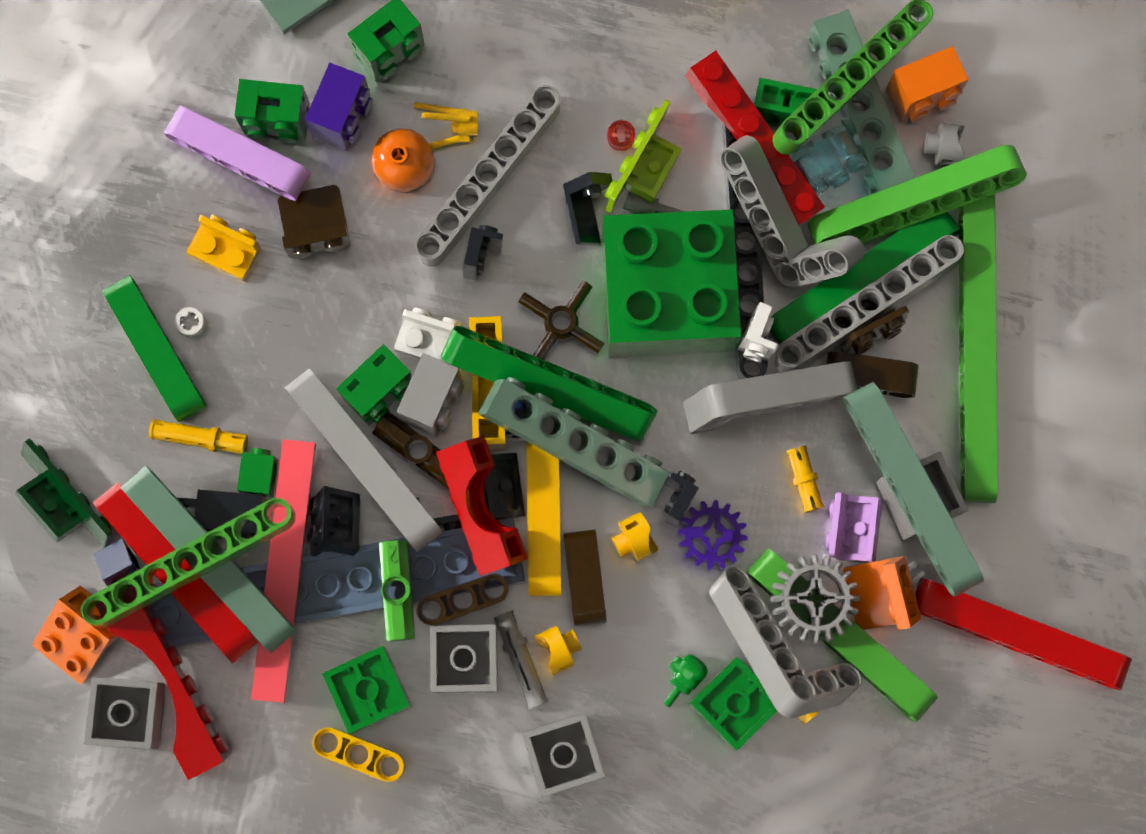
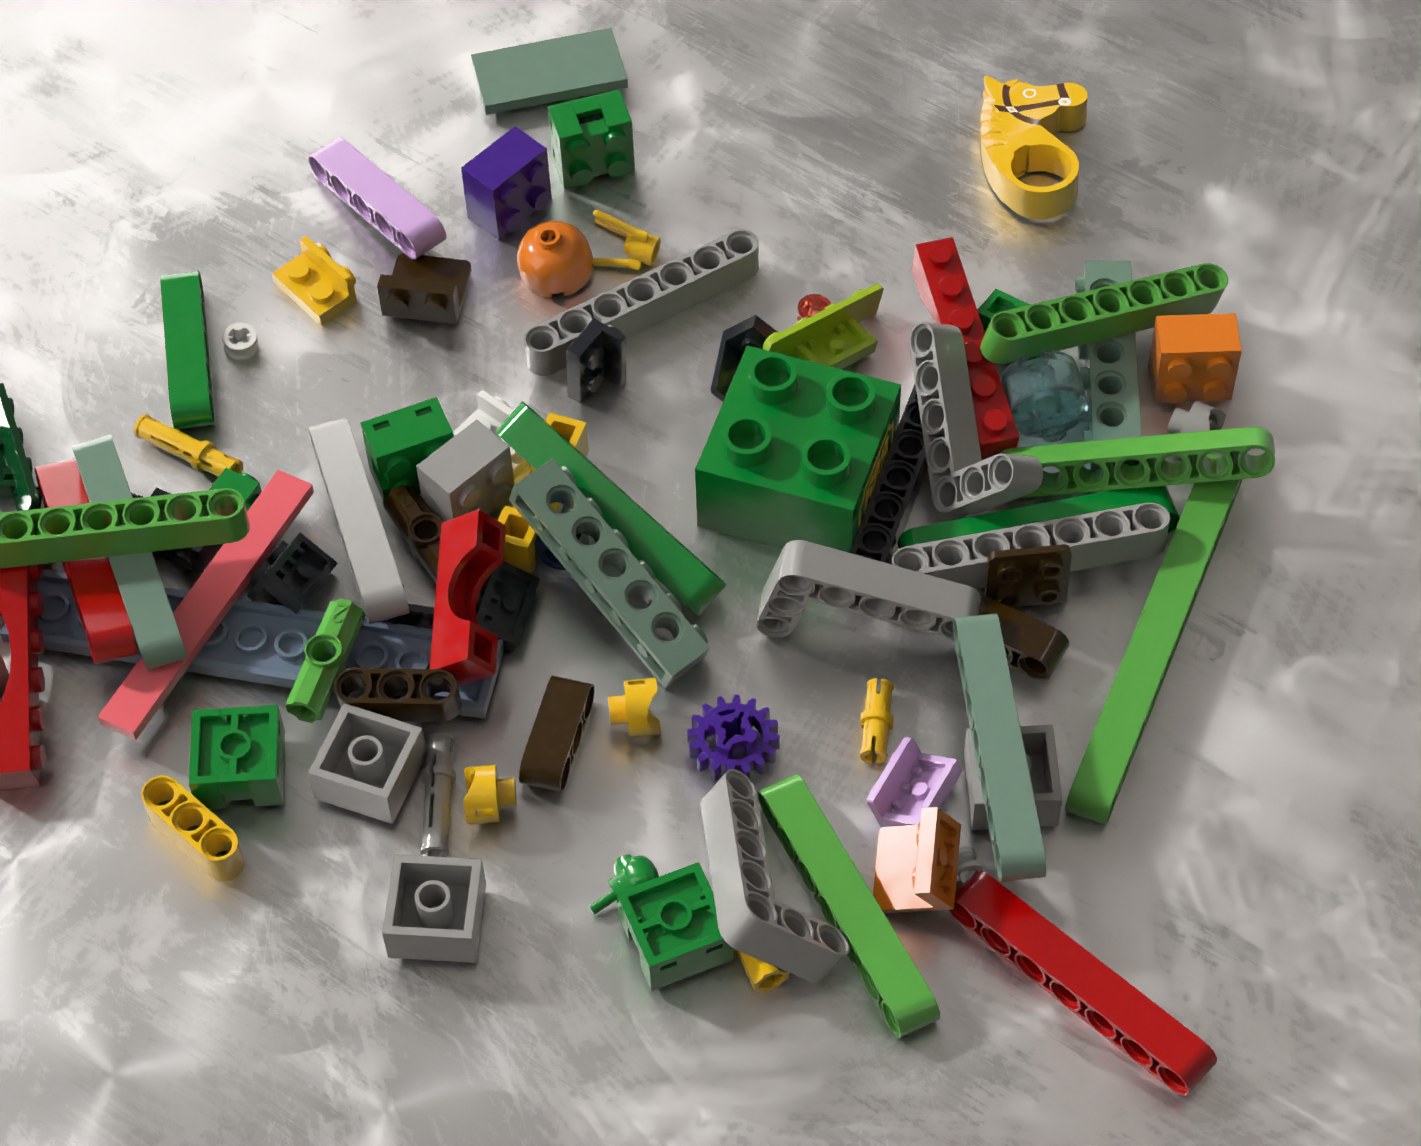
camera: 25 degrees right, 25 degrees down
green piece [234,79,311,143] -> none
dark brown bar [518,280,605,360] -> none
yellow beam [526,441,561,596] -> none
black bracket [663,470,699,528] -> none
white bracket [738,302,778,362] -> none
light grey gear [770,554,860,644] -> none

